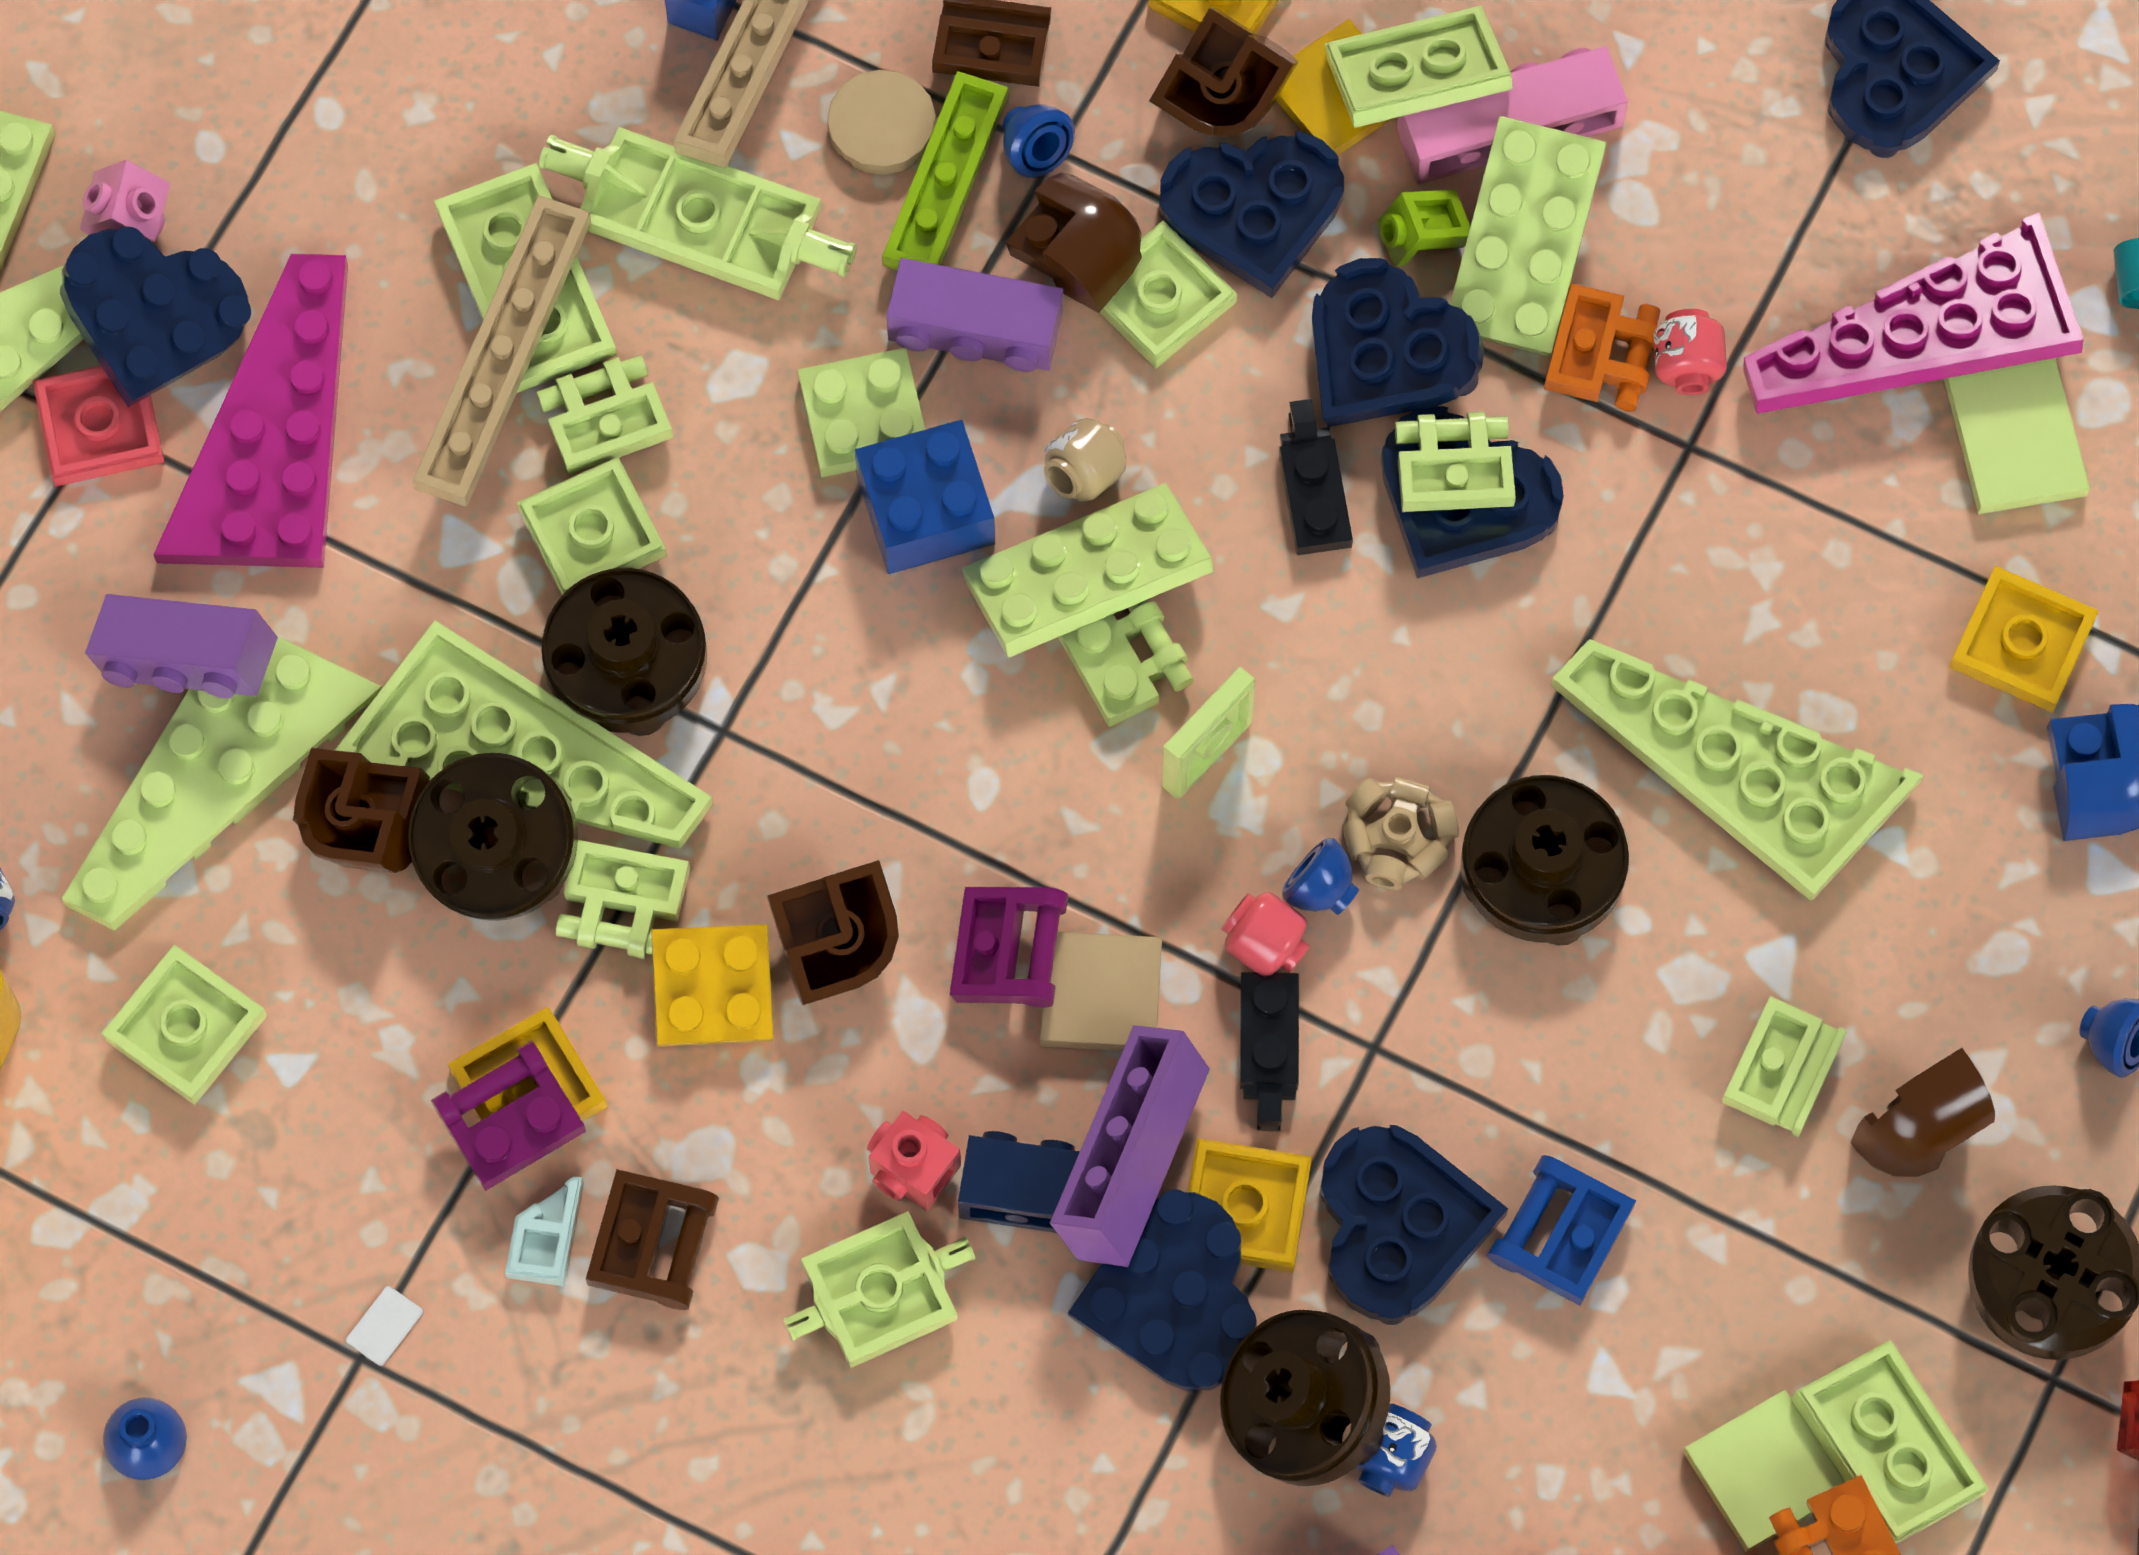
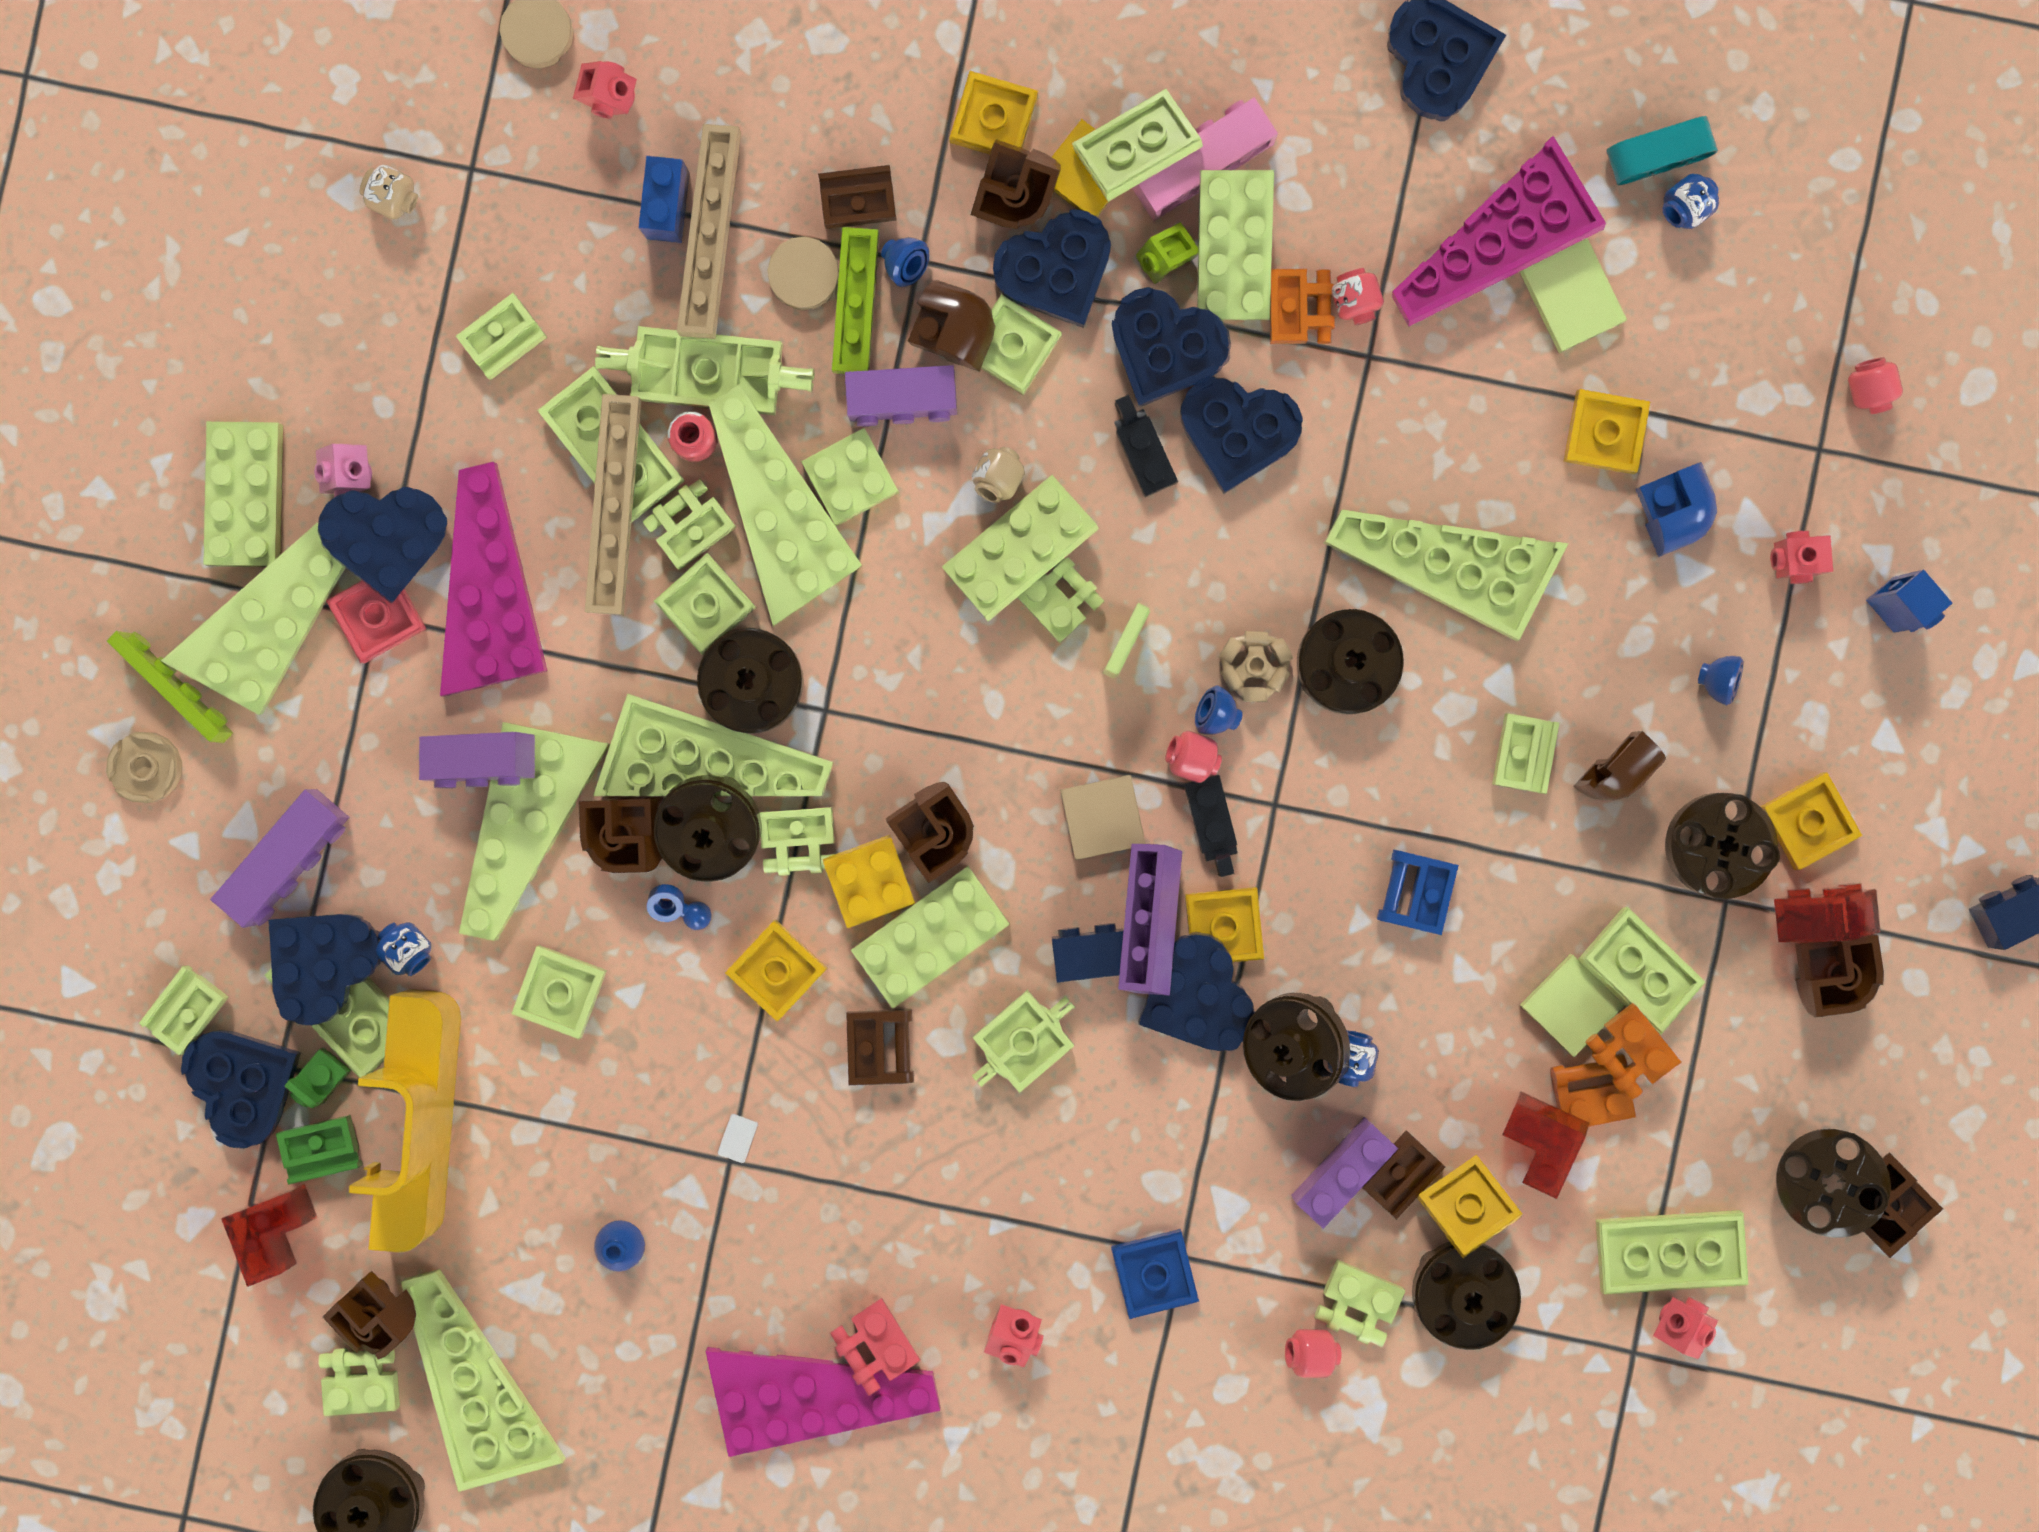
camera: 15 degrees left, 20 degrees up
magenta plate [431,1041,586,1191] -> none
light aqua tile [505,1176,584,1286] -> none
blue brick [855,419,995,574] -> none
coral brick [867,1111,961,1212] -> none
magenta plate [949,887,1068,1008] -> none
dark blue plate [1320,1125,1508,1325] -> none
yellowish green plate [1395,412,1516,512] -> none
none -> yellowish green plate [456,293,547,380]
none -> blue plate [647,884,712,930]
none -> coral head [668,412,718,462]
none -> yellowish green wing [709,384,862,626]
none -> yellowish green plate [851,866,1010,1009]

